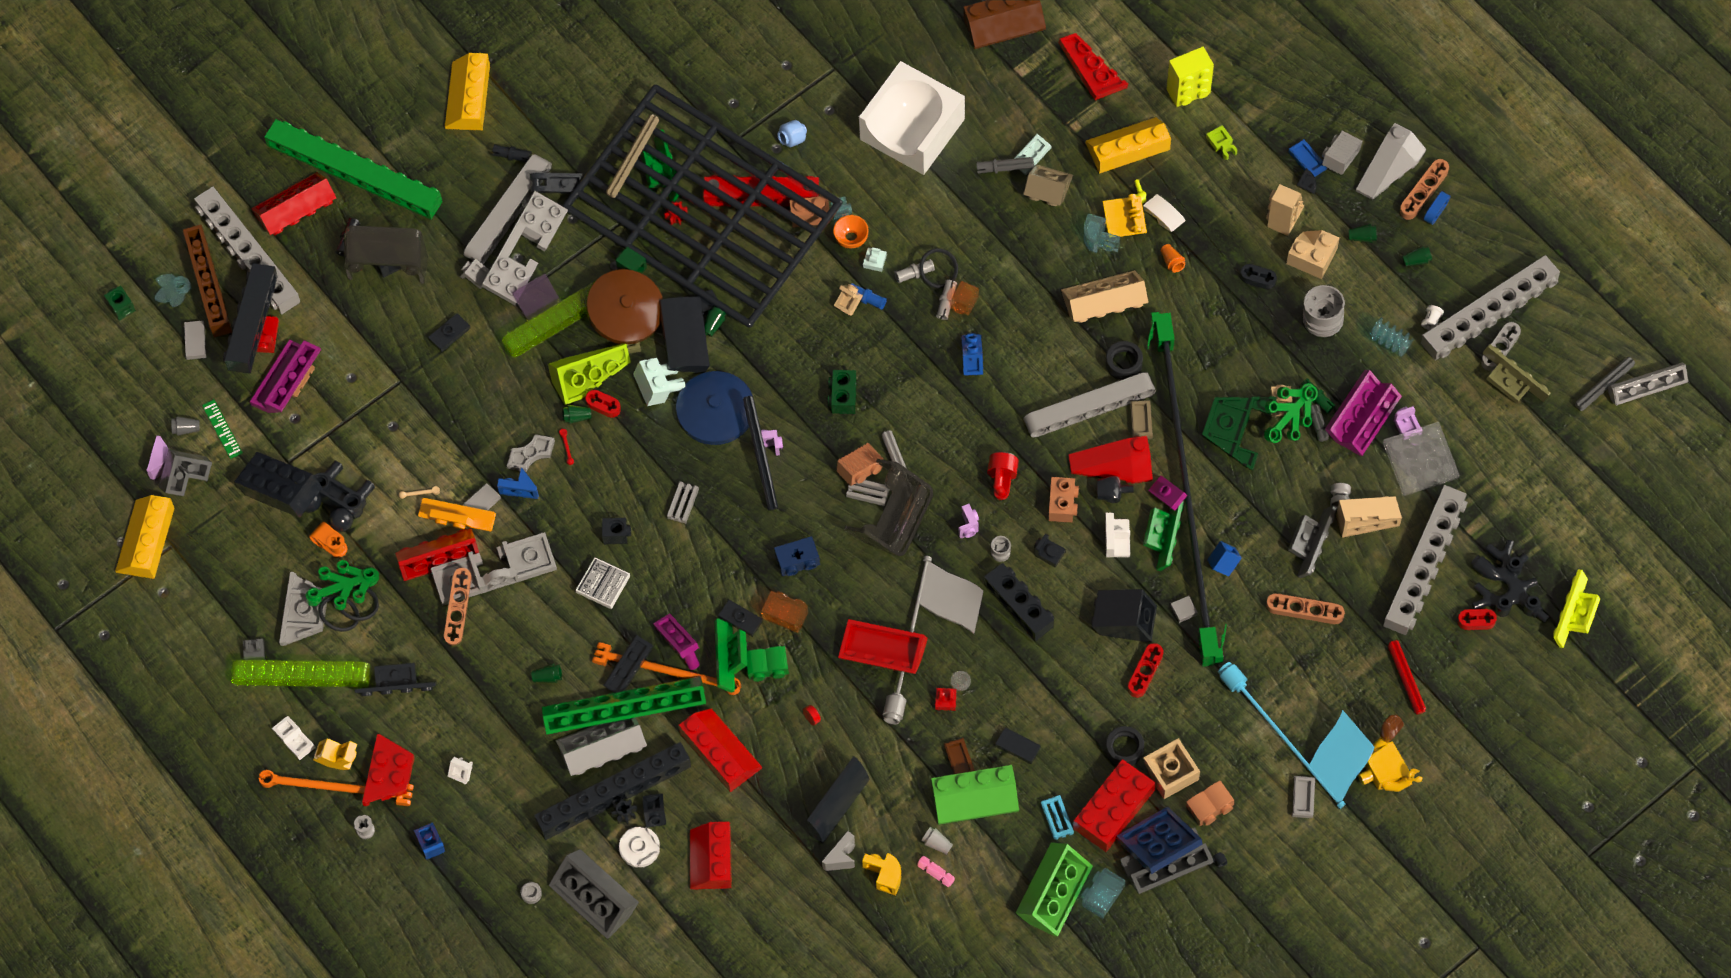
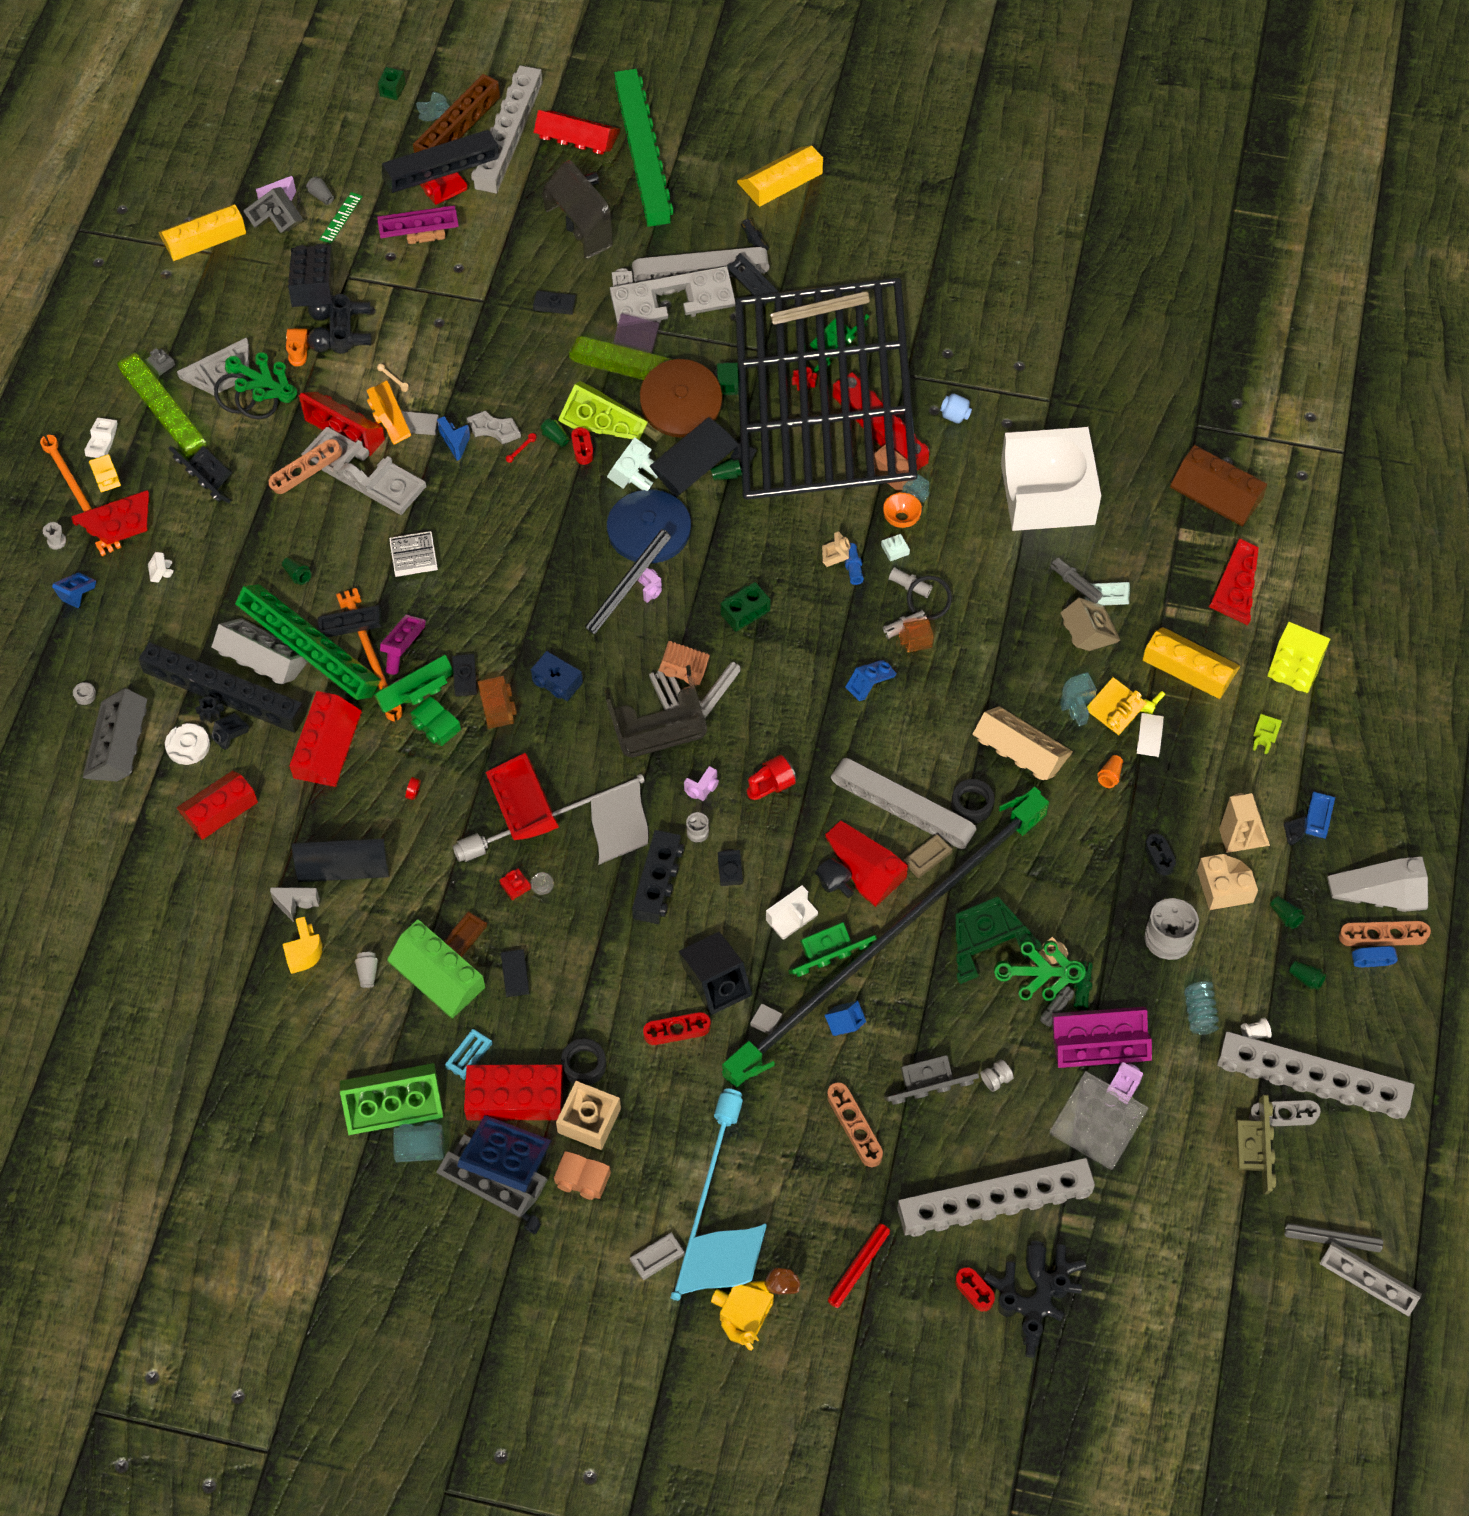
camera: 50 degrees right, 5 degrees down
light grey tile [184,320,206,360] -> none
black brick [602,518,631,545] -> none
light grey tile [667,482,699,524] -> none
bright pink axle [918,856,955,887] -> none
nougat brick [1049,477,1079,523] -> none
magenta plate [1148,475,1187,511] -> none
light grey brick [1322,131,1363,175] -> none
tan wedge [1336,496,1402,538] -> none
neon yellow bracket [1553,569,1600,648] -> none

